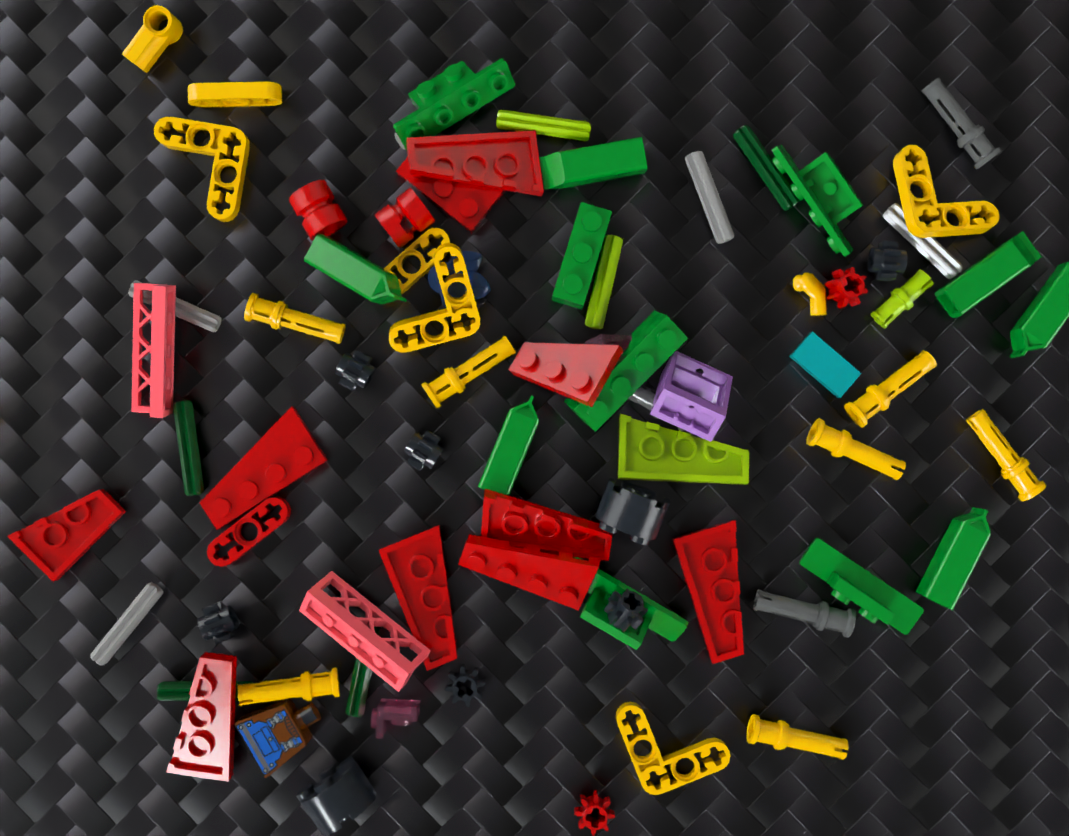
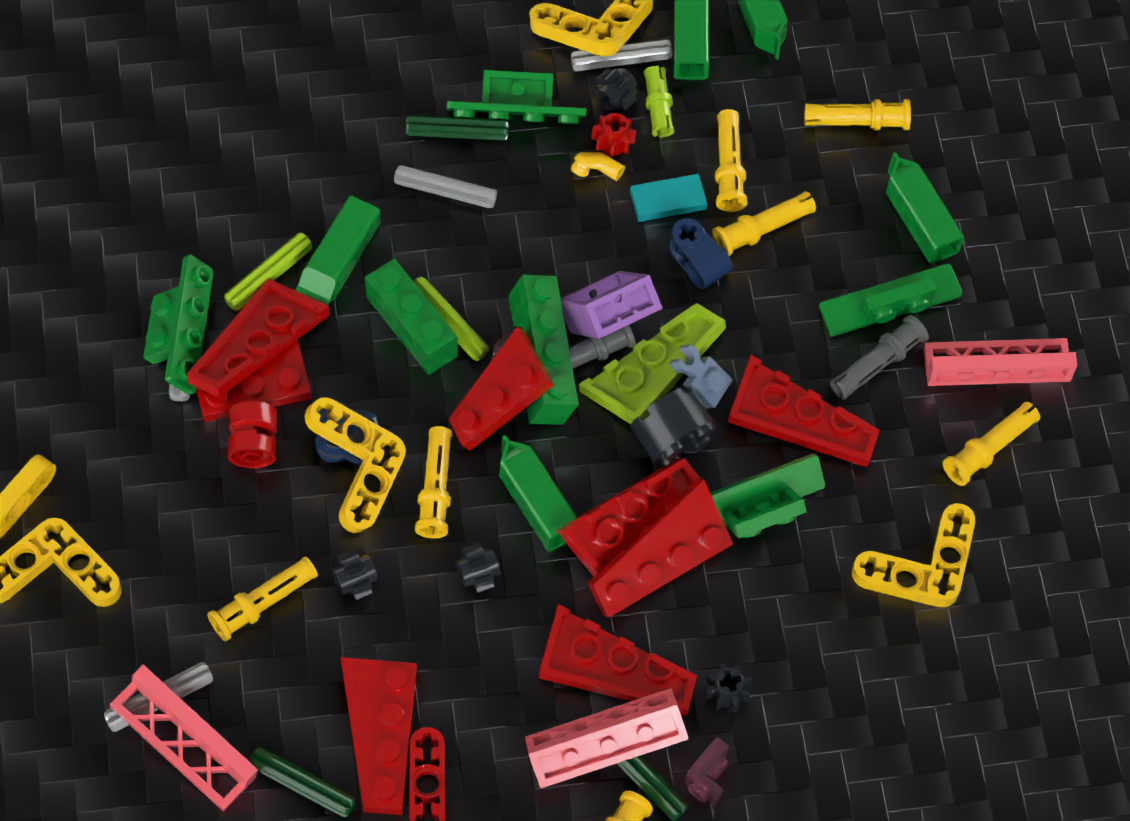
camera: 55 degrees left, 25 degrees down
red wheel [289,180,348,241] -> none
piece [304,233,407,304] -> none
yellow beam [384,228,450,294] -> none
red gear [574,790,615,836] -> none
black gear [604,588,648,632] -> none
none -> dark blue piece [669,218,733,289]
none -> sand blue plate [670,345,733,408]
none -> coral fence [923,338,1077,386]

